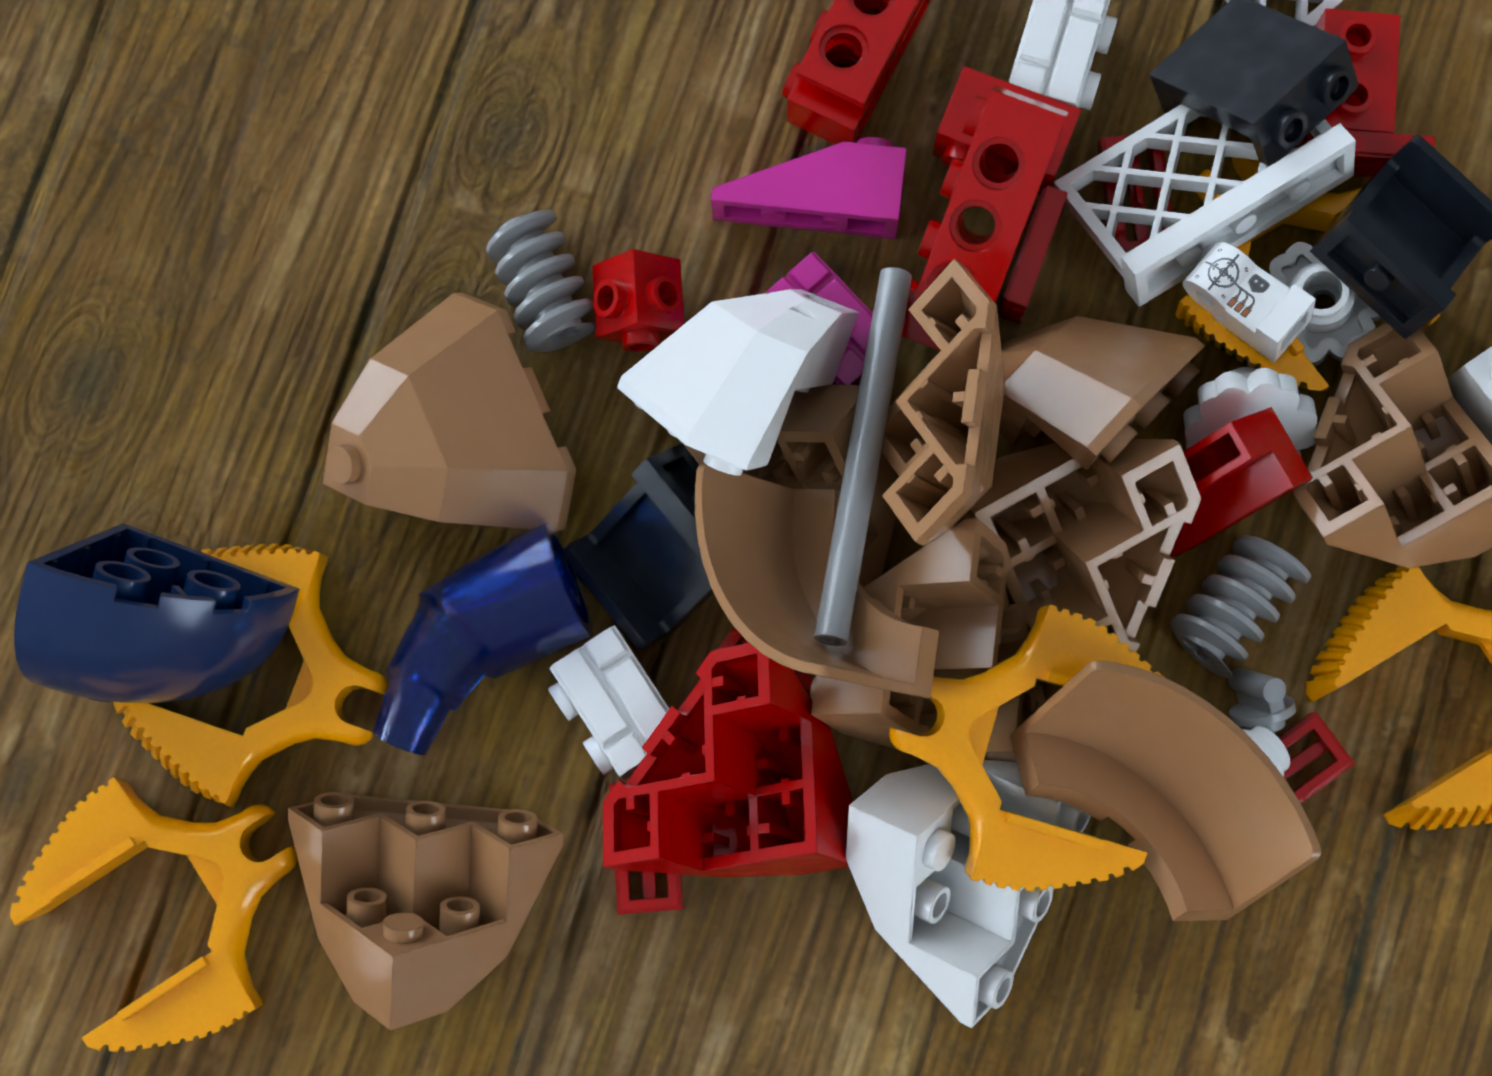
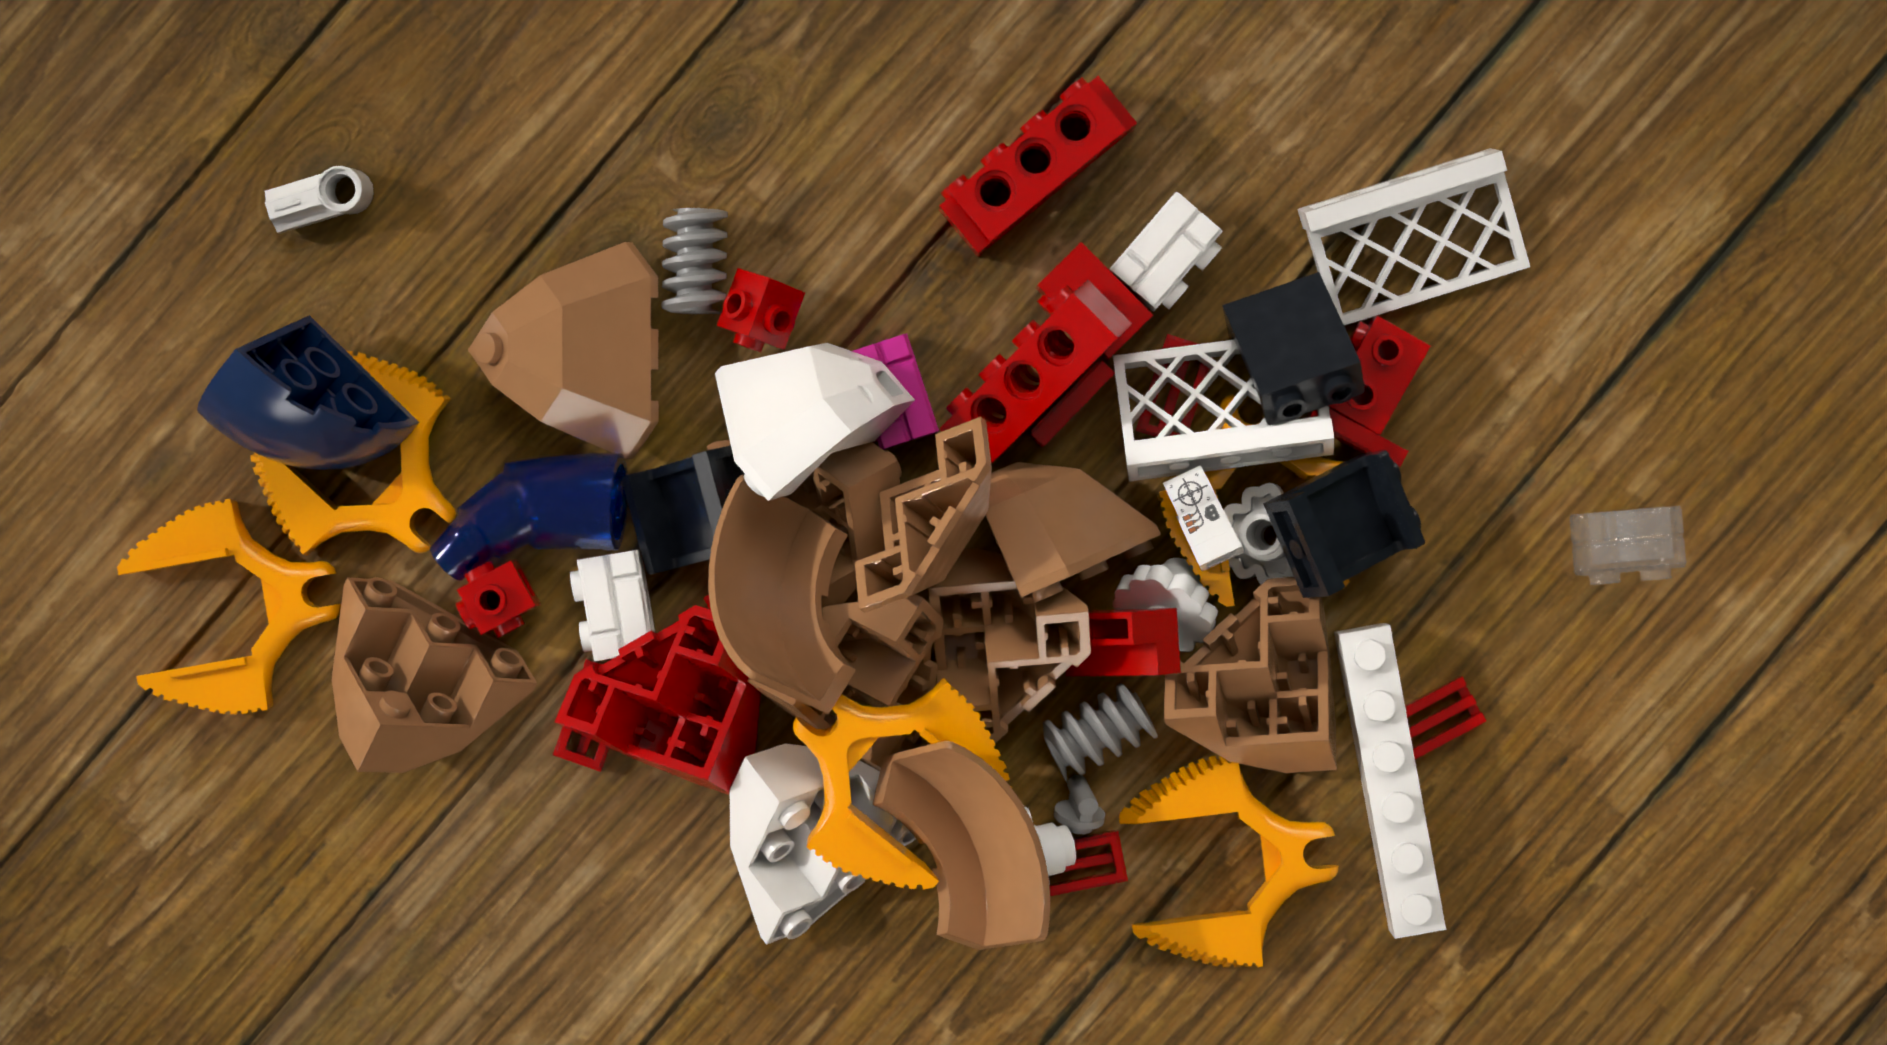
camera: 20 degrees right, 10 degrees up
dark pink slope [711,137,906,239] -> none
light grey piece [814,267,912,646] -> none
none -> white piece [264,166,374,234]
none -> red brick [456,560,541,638]

